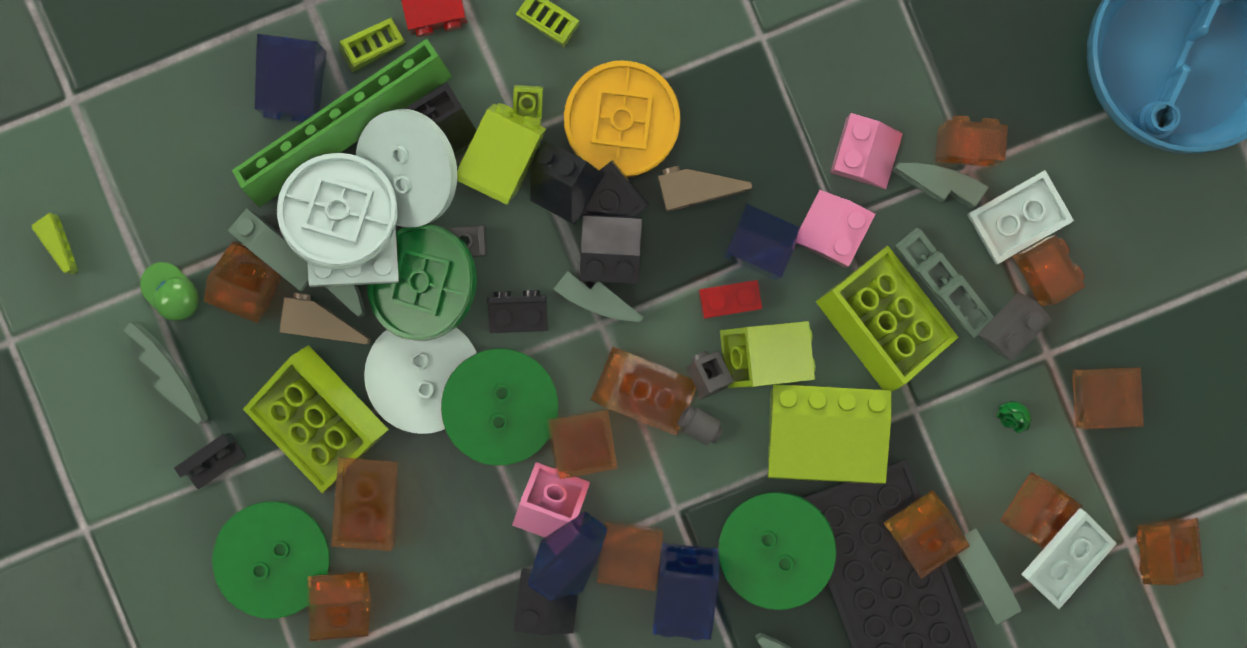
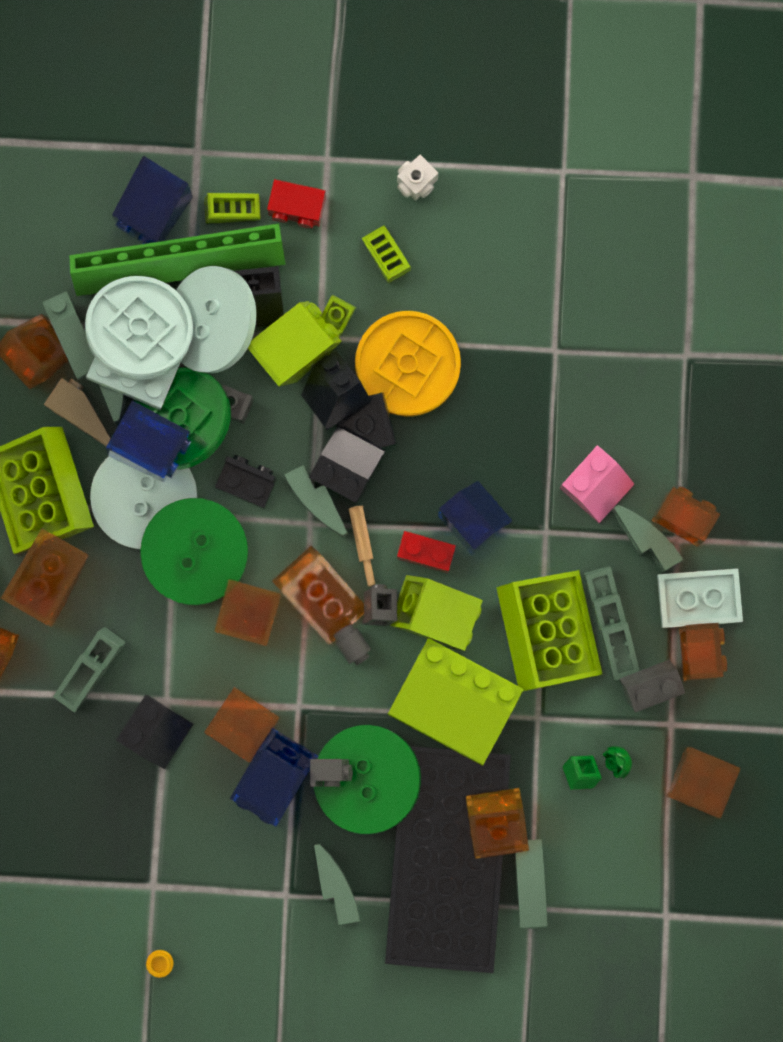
camera: 25 degrees right, 5 degrees down
bright pink slope [512,462,590,546] -> none
clear blue slope [528,511,608,601] -> none
dark tan slope [658,166,752,213] -> none
bright pink slope [793,190,875,268] -> none
clear orange slope [1000,472,1083,550] -> none
light aqua plate [1021,508,1117,609] -> none
clear orange slope [1136,518,1204,585] -> none
none -> sand green slope [53,627,126,712]
none -> clear blue slope [106,401,192,482]
none -> dark grey brick [310,759,353,787]
none -> tan axle [348,506,375,587]
none -> green slope [563,755,602,790]

